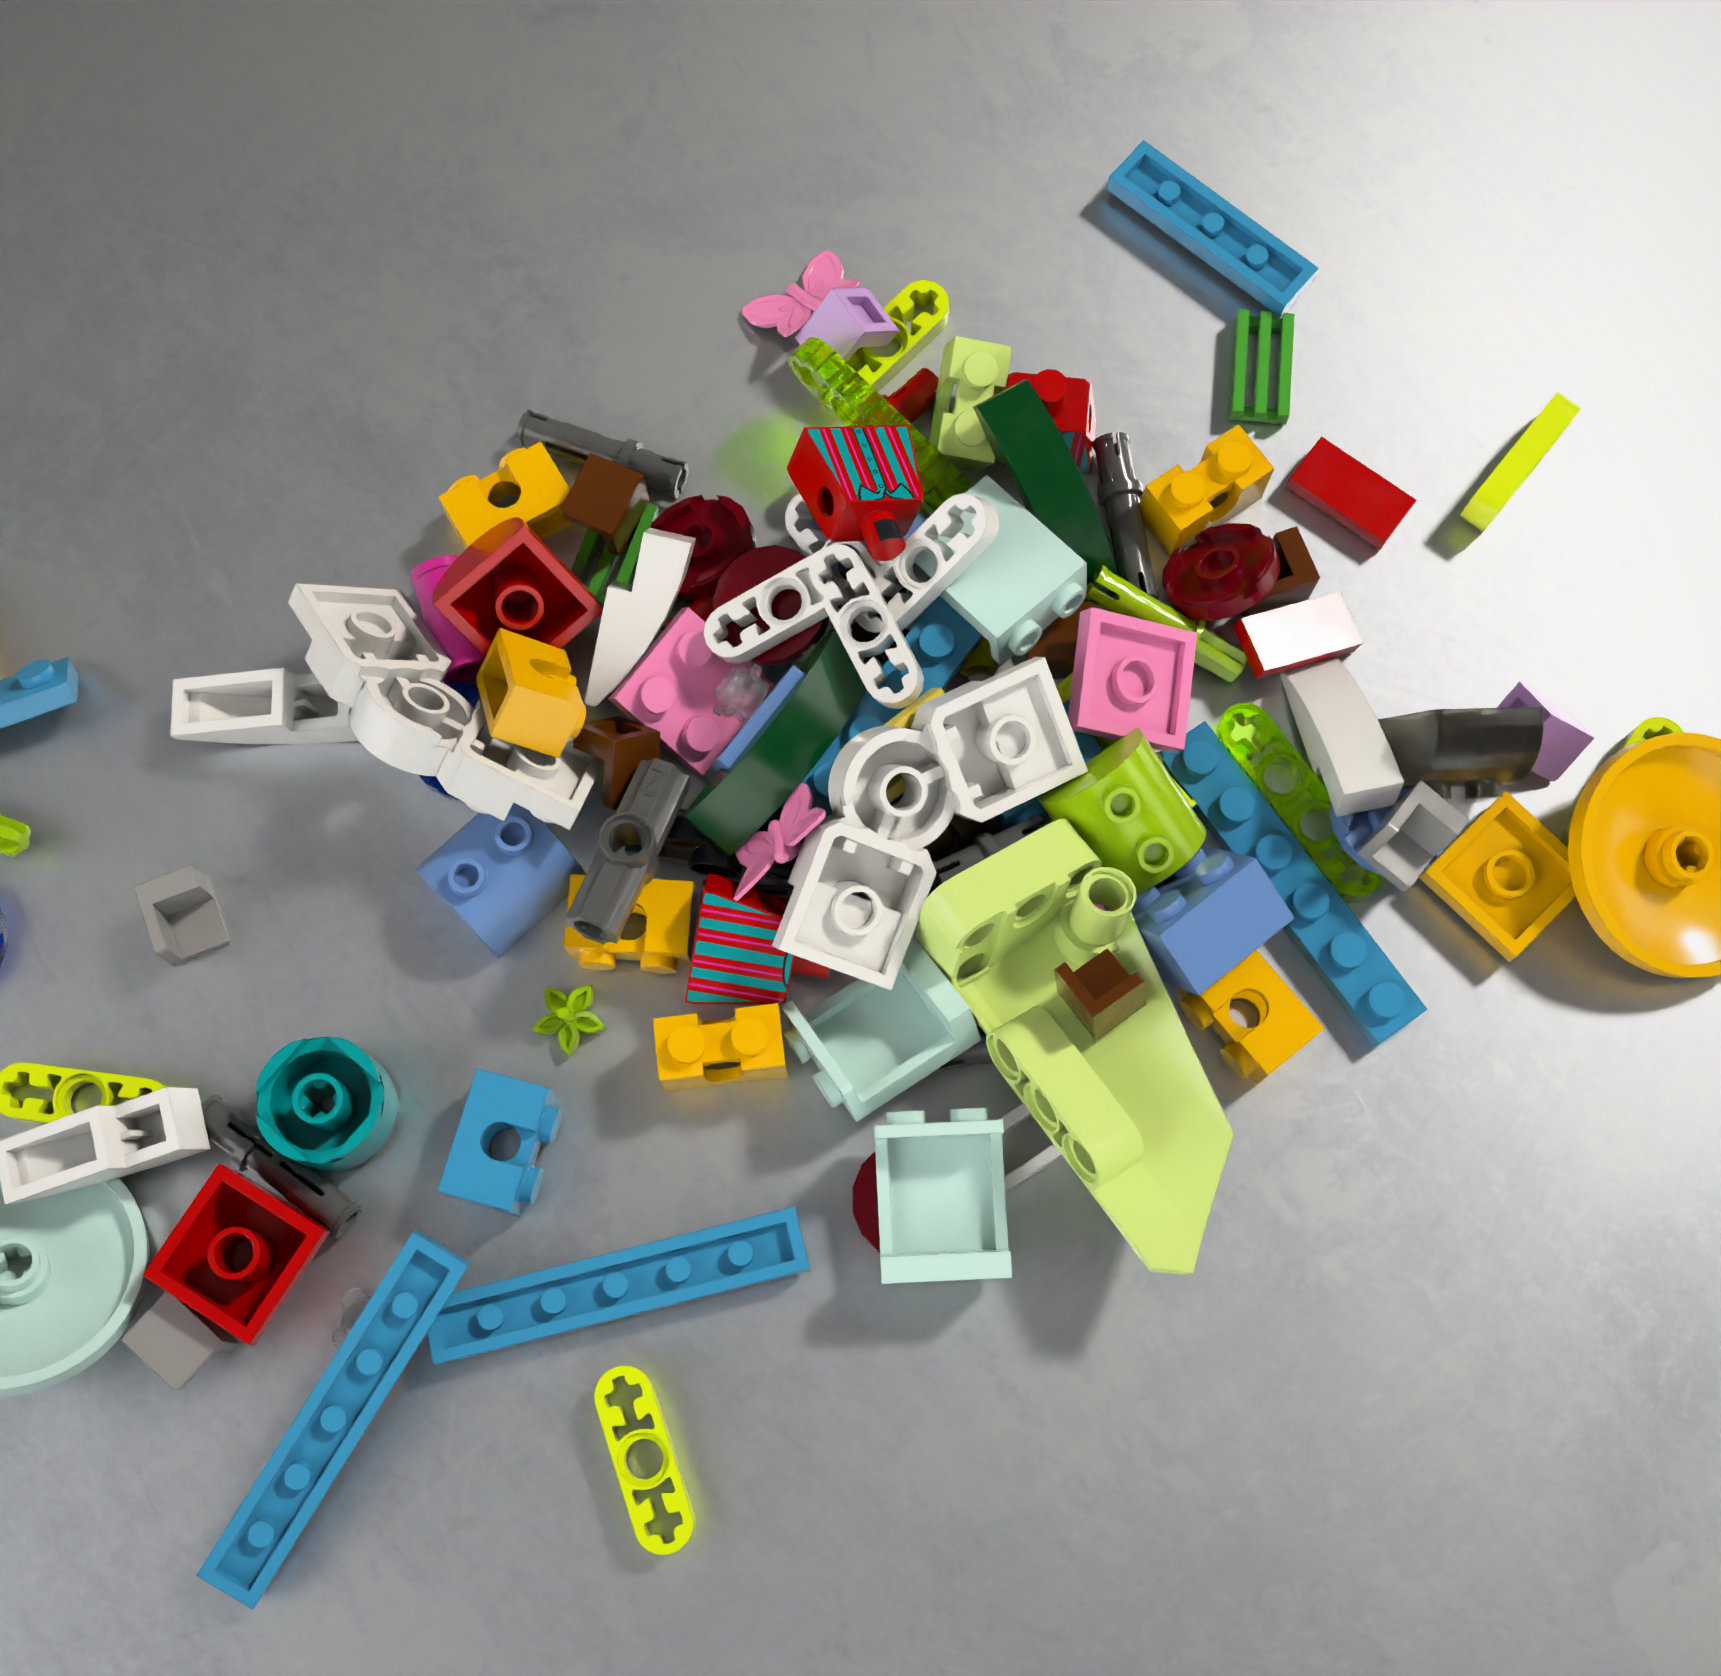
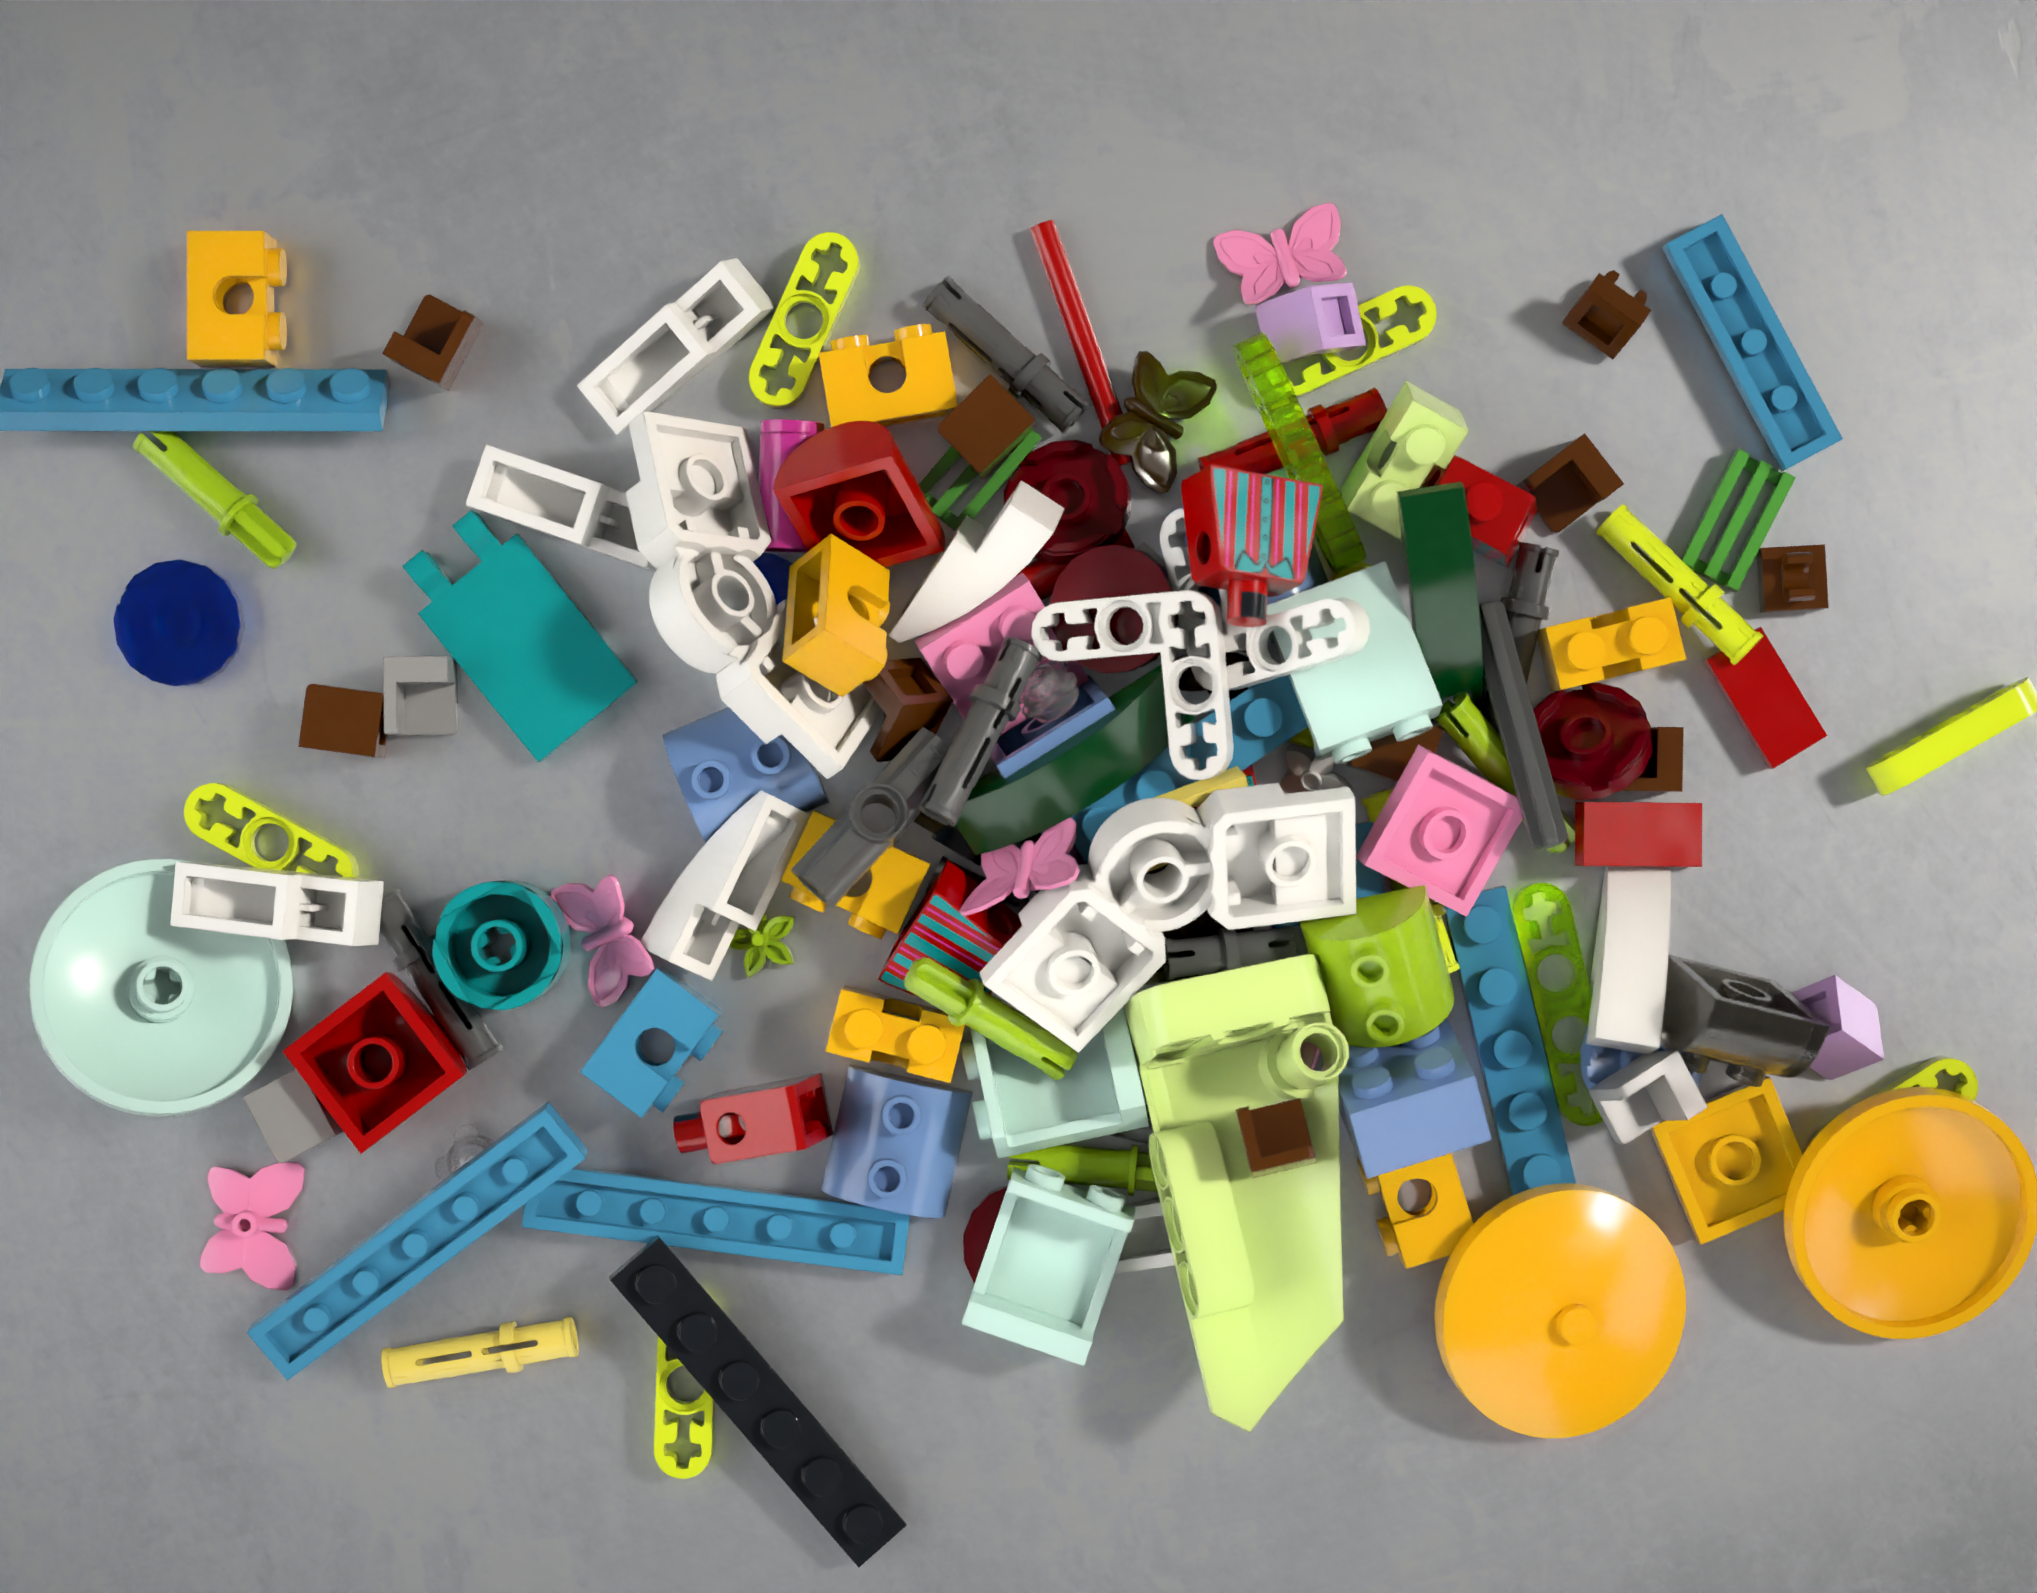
camera: 20 degrees right, 15 degrees up
none -> bright pink piece [200,1162,304,1290]
none -> reddish brown panel [298,684,389,758]
none -> light yellow pin [381,1317,579,1388]
none -> reddish brown panel [382,295,484,391]
none -> teal tile [402,510,639,762]
none -> bright pink piece [550,874,655,1007]
none -> white slope [577,258,777,435]
none -> black plate [609,1235,907,1568]
none -> white slope [640,790,811,981]
none -> torso [673,1073,833,1164]
none -> neon yellow beam [749,232,859,409]
none -> medium blue brick [821,1064,973,1218]
none -> lime axle [904,958,1078,1081]
none -> dark grey pin [918,636,1043,827]
none -> lime axle [1007,1145,1158,1196]
none -> red bar [1030,220,1131,467]
none -> dark brown piece [1099,351,1217,494]
none -> yellow dish [1434,1183,1686,1438]
none -> dark grey axle [1479,601,1568,849]
none -> reddish brown panel [1516,433,1624,533]
none -> reddish brown tile [1562,270,1651,359]
none -> neon yellow pin [1595,504,1763,665]
none -> reddish brown tile [1757,544,1829,613]

